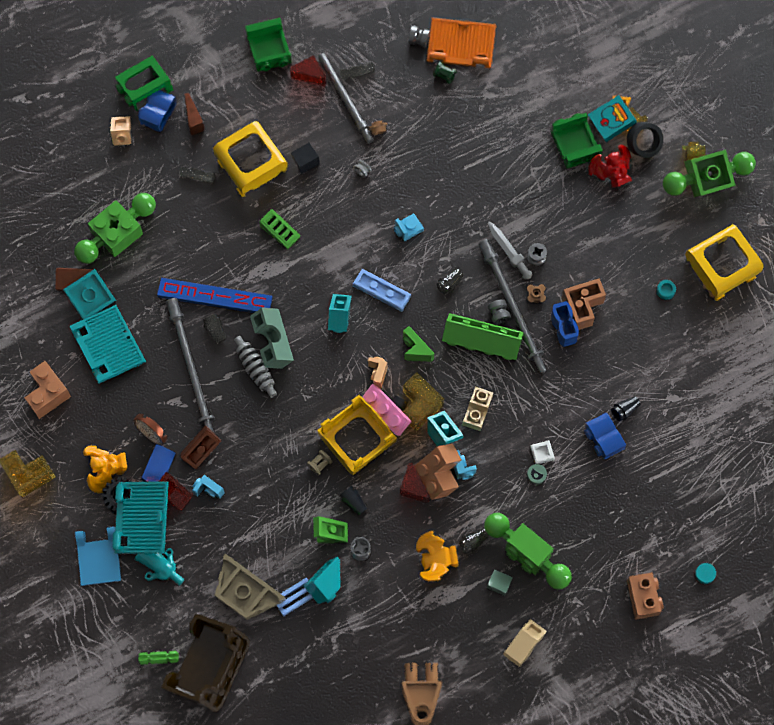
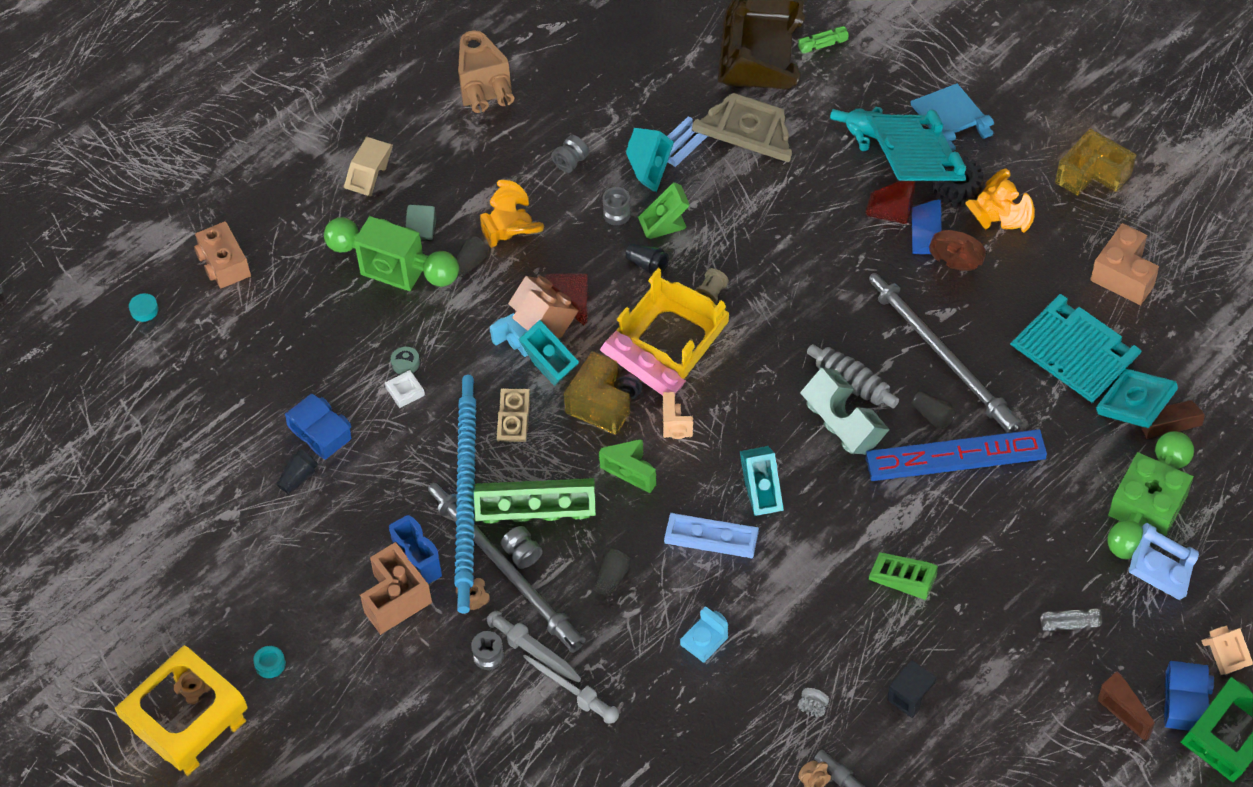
camera: 165 degrees right, 15 degrees down
copper slope [181,425,221,469] -> none
medium azure bracket [192,475,225,499] -> none
yellow piece [213,121,288,197] -> none
none -> dark azure hose [454,375,476,614]
none -> light grey sword [523,655,619,724]
none -> flat silver wheel [551,135,589,173]
none -> light blue plate [1129,523,1199,600]

